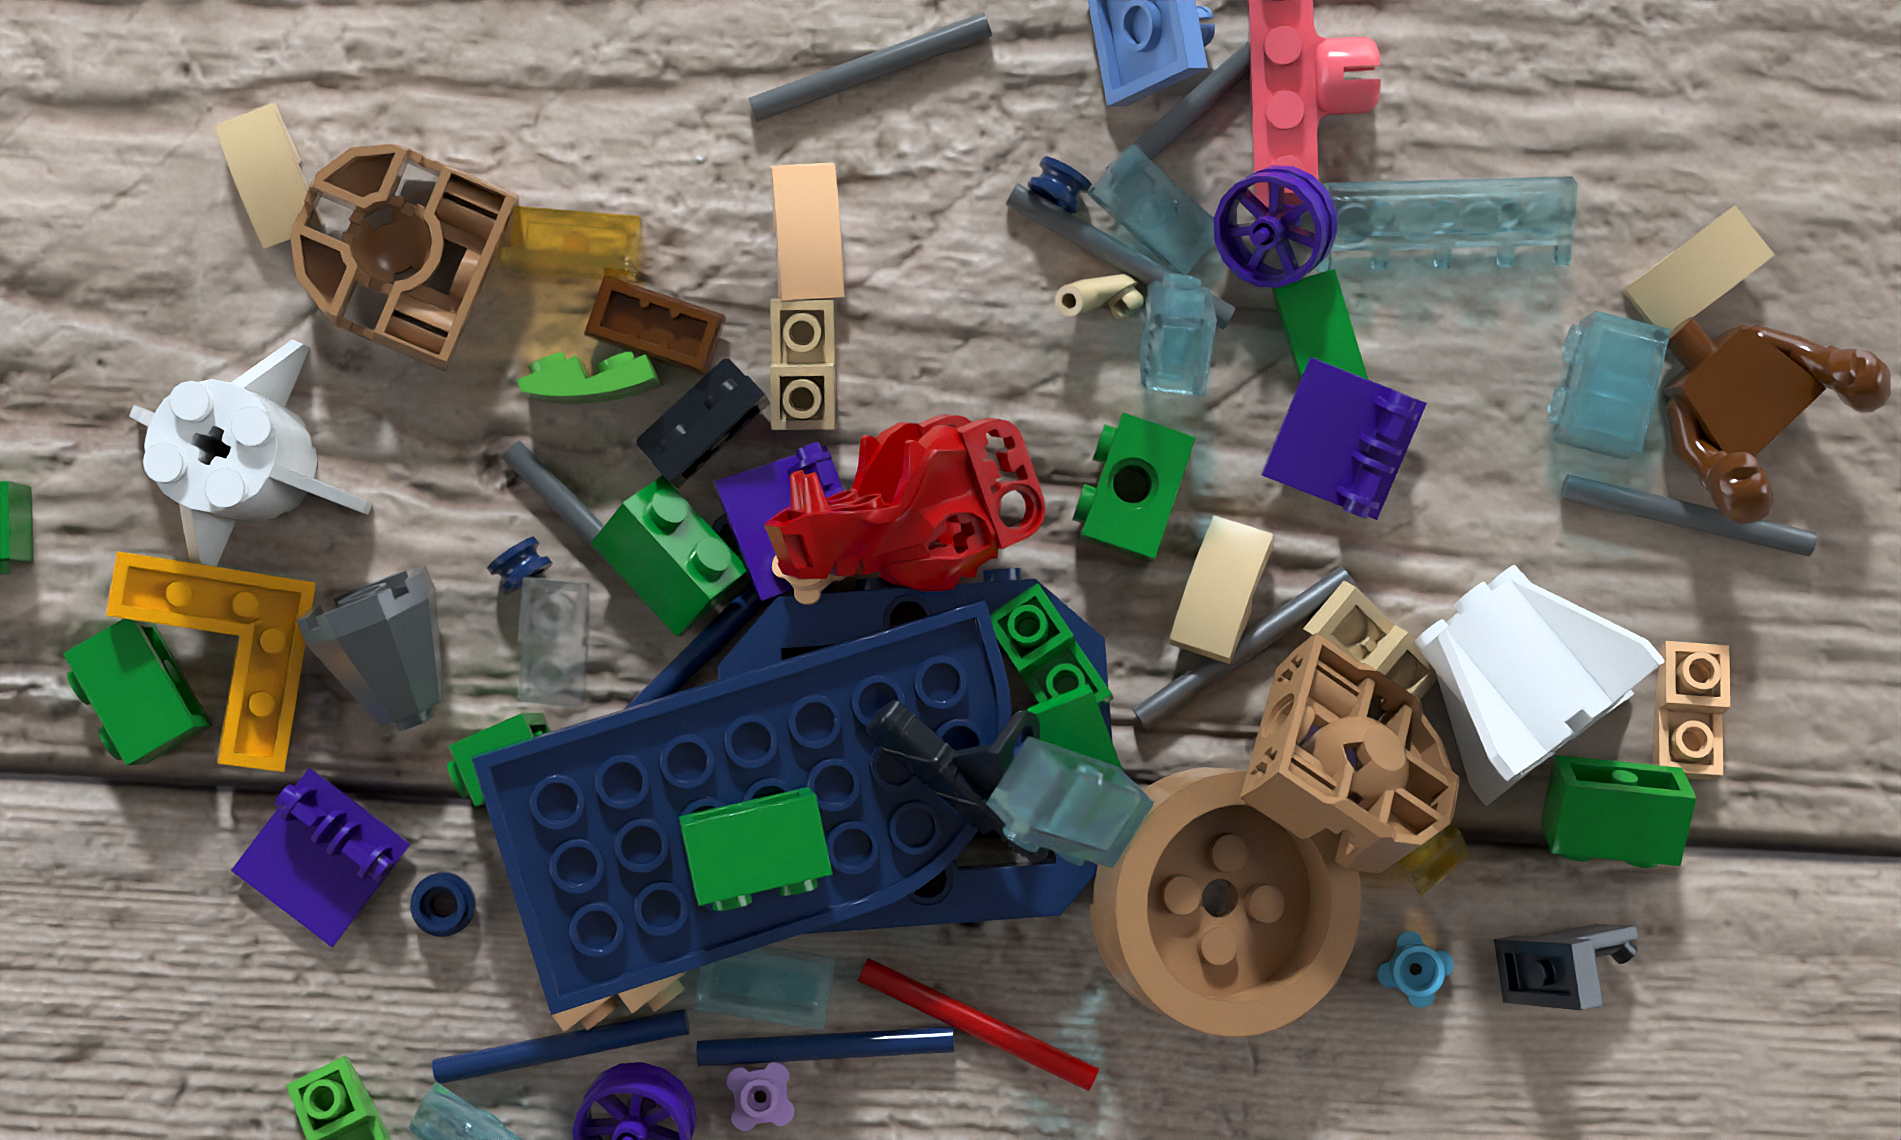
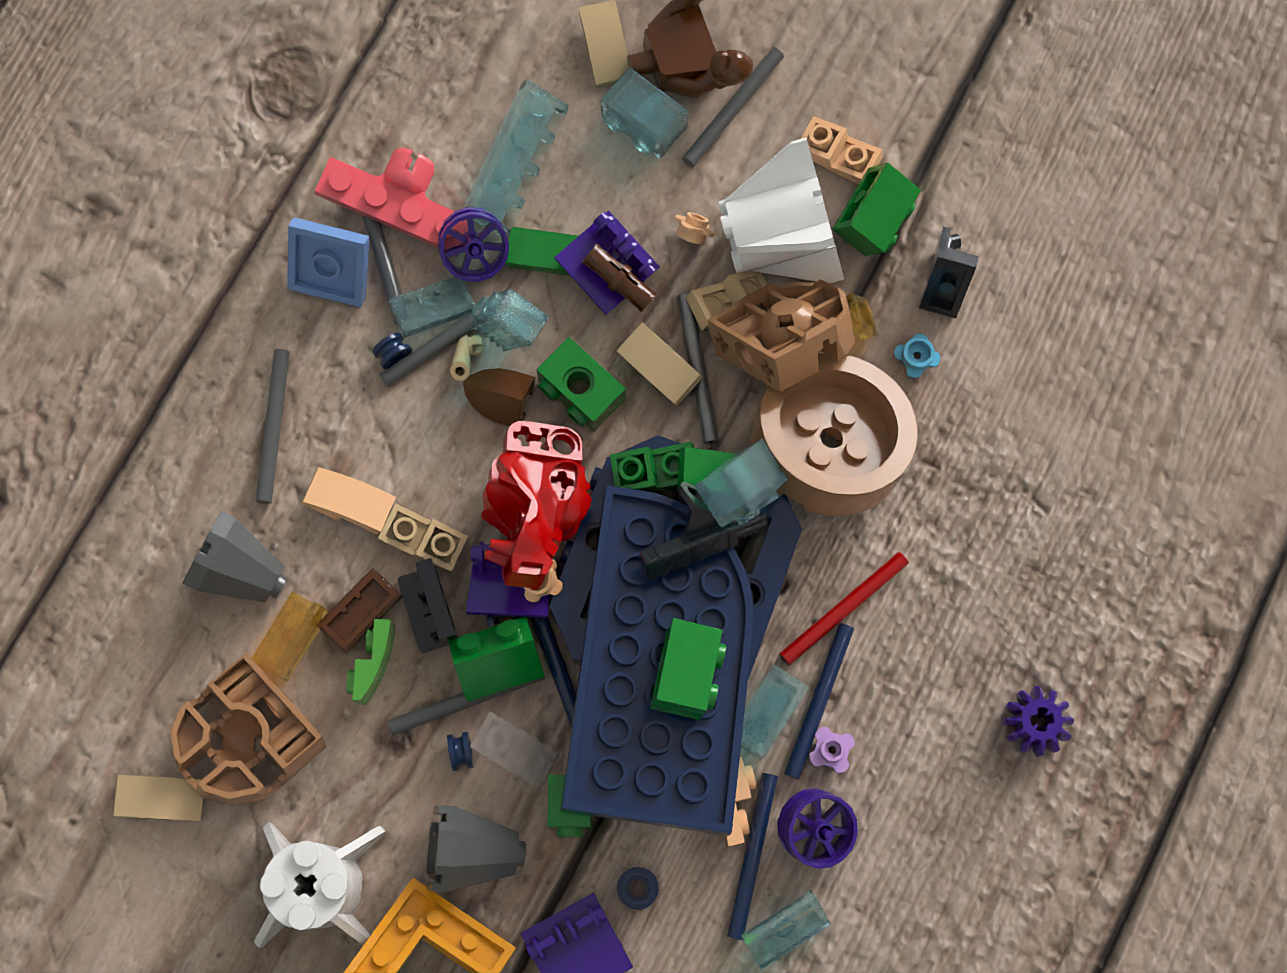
camera: 65 degrees left, 10 degrees down
none -> dark grey cone [182,511,288,602]
none -> reddish brown brick [463,368,536,427]
none -> reddish brown pin [582,243,657,312]
none -> light nougat plate [674,212,716,245]

